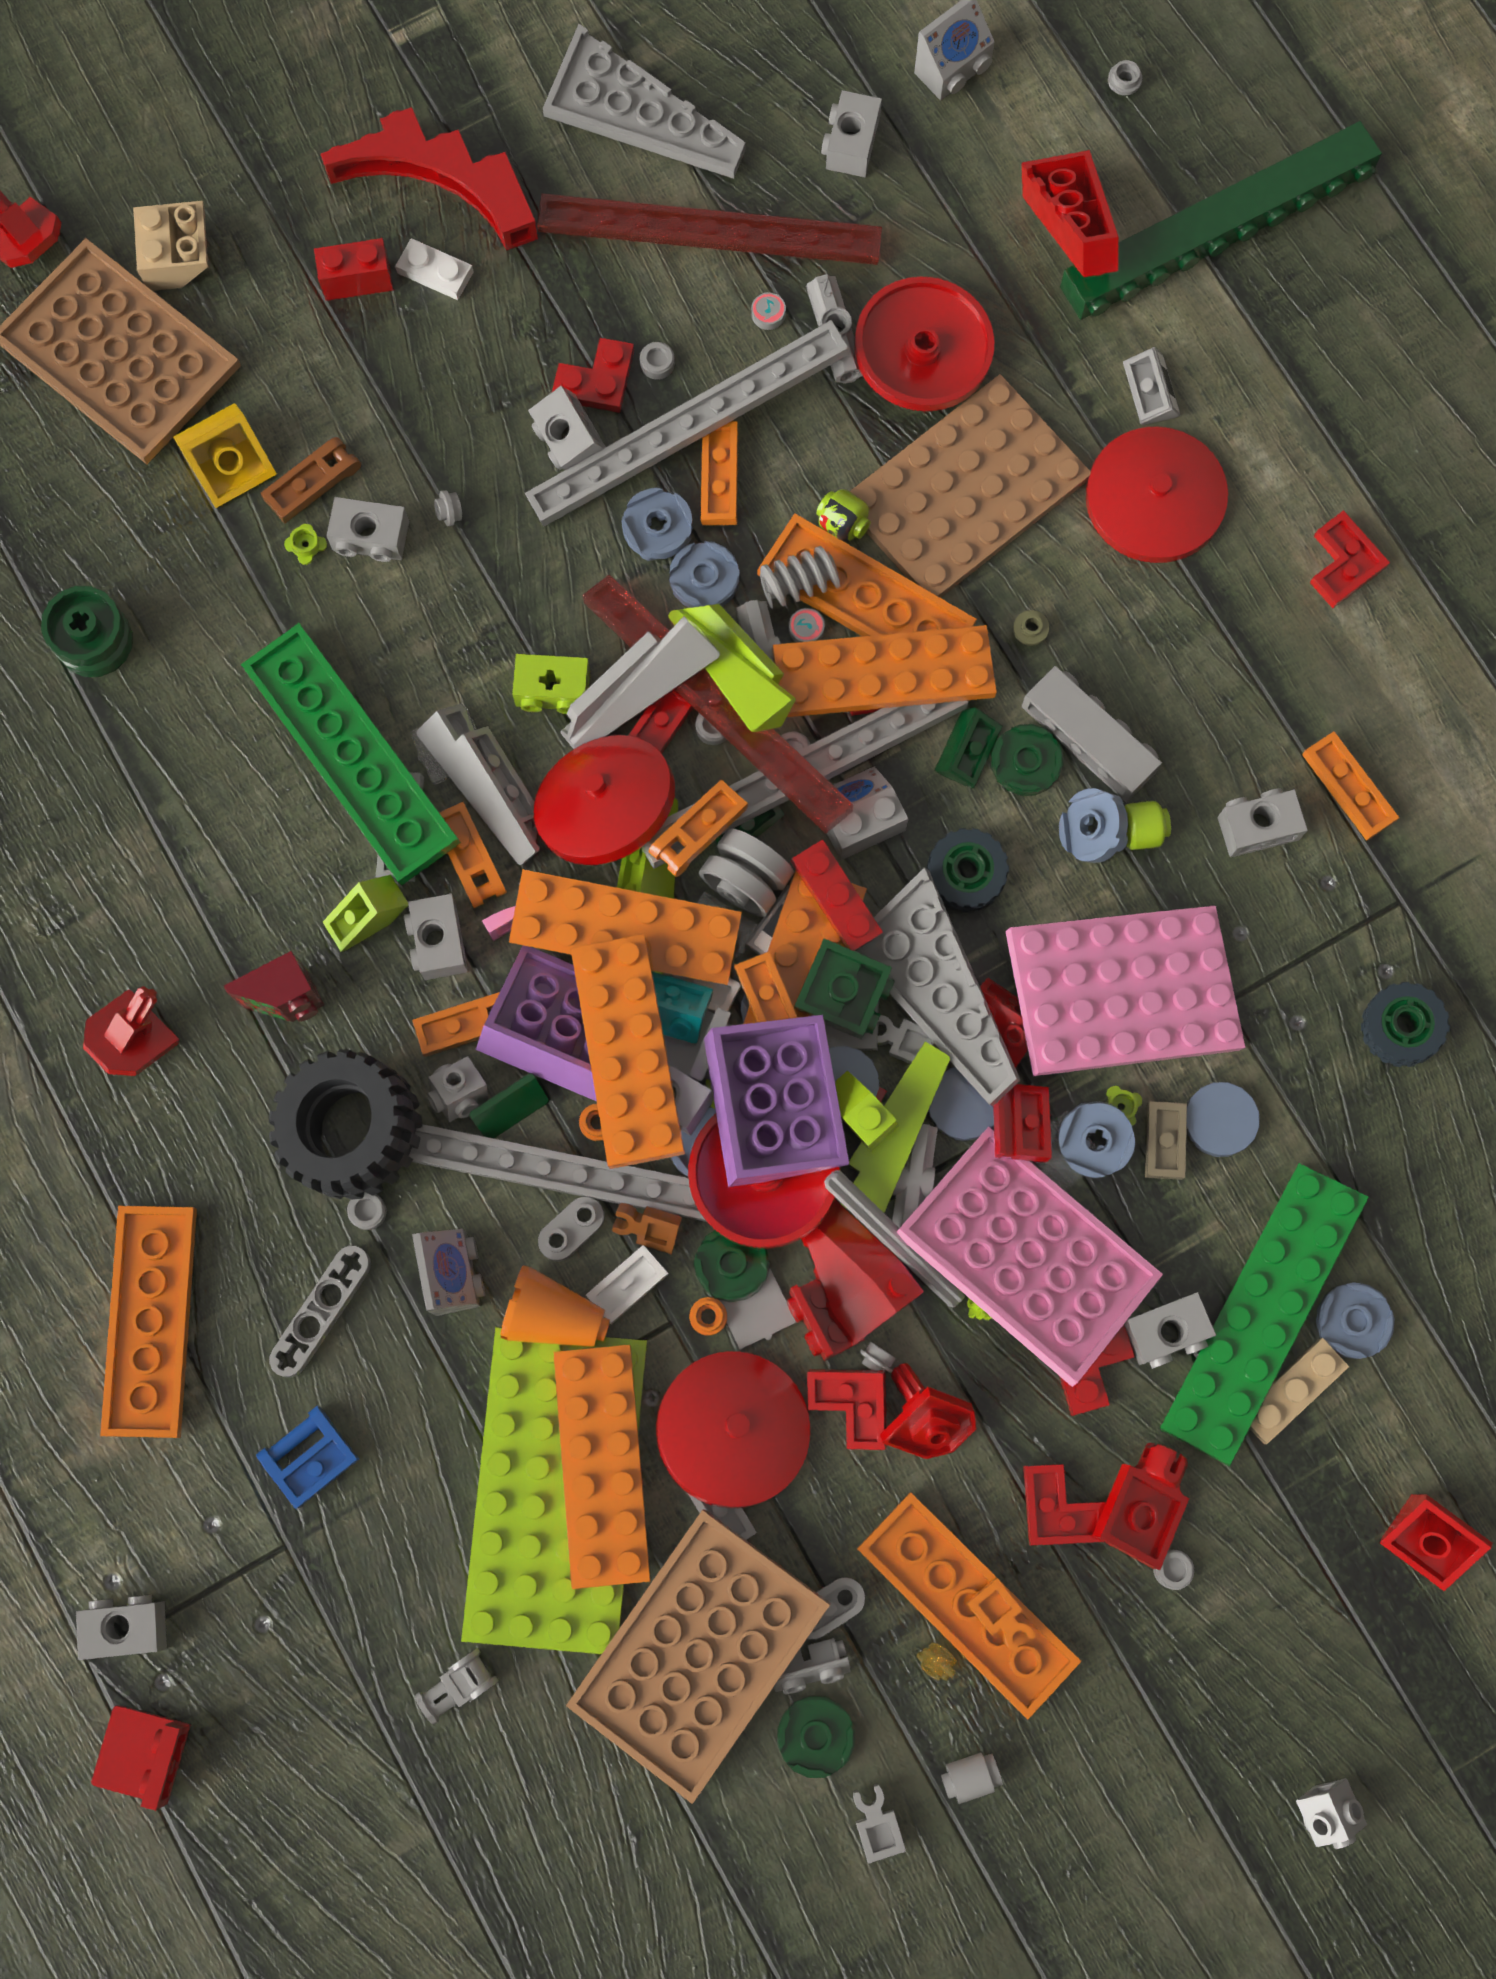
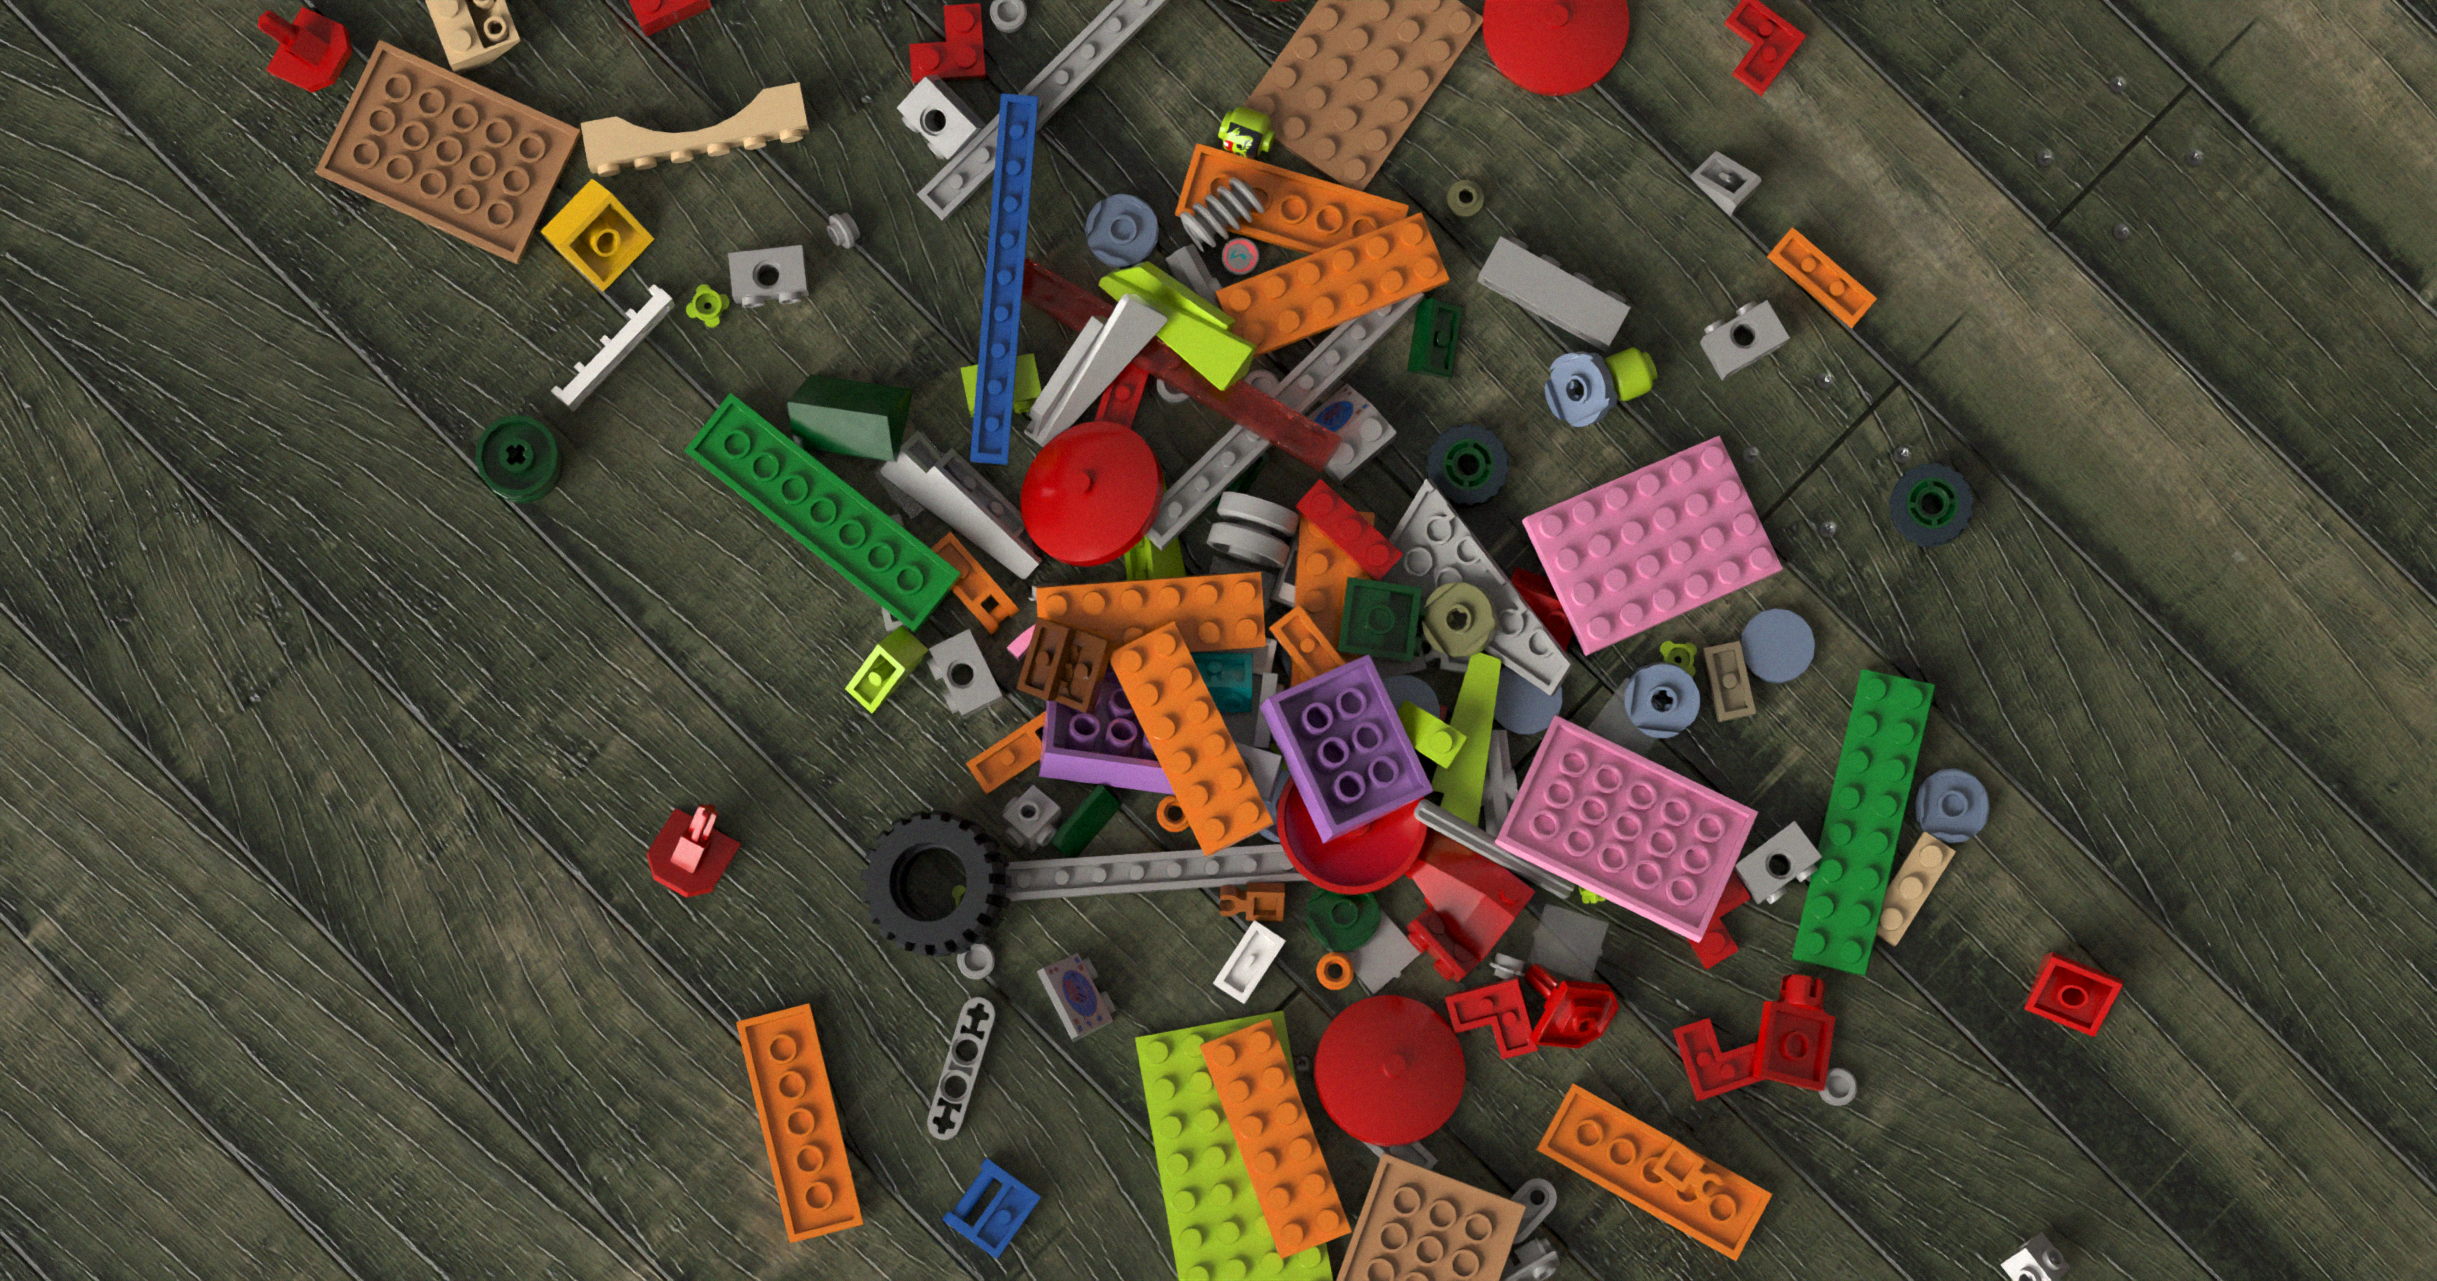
camera: 20 degrees left, 5 degrees up
dark red slope [224,951,325,1022] -> none
dark orange plate [260,437,361,524] -> none
orange cone [500,1265,610,1347] -> none
light grey plate [538,1197,605,1262] -> none
sand blue plate [622,488,693,561] -> none
orange plate [648,780,748,877] -> none
orange plate [701,421,738,525] -> none
clear yellow plate [917,1643,957,1681] -> none
dark green tile [991,724,1063,796] -> none
red plate [993,1084,1052,1162] -> none
none -> white hinge [551,284,676,412]
none -> tan arch [580,82,810,177]
none -> dark green slope [787,375,913,463]
none -> blue plate [970,93,1039,465]
none -> reddish brown slope [1016,617,1115,713]
none -> olive plate [1422,582,1500,658]
none -> clear piece [1527,903,1609,982]
none -> light grey slope [1690,151,1762,217]

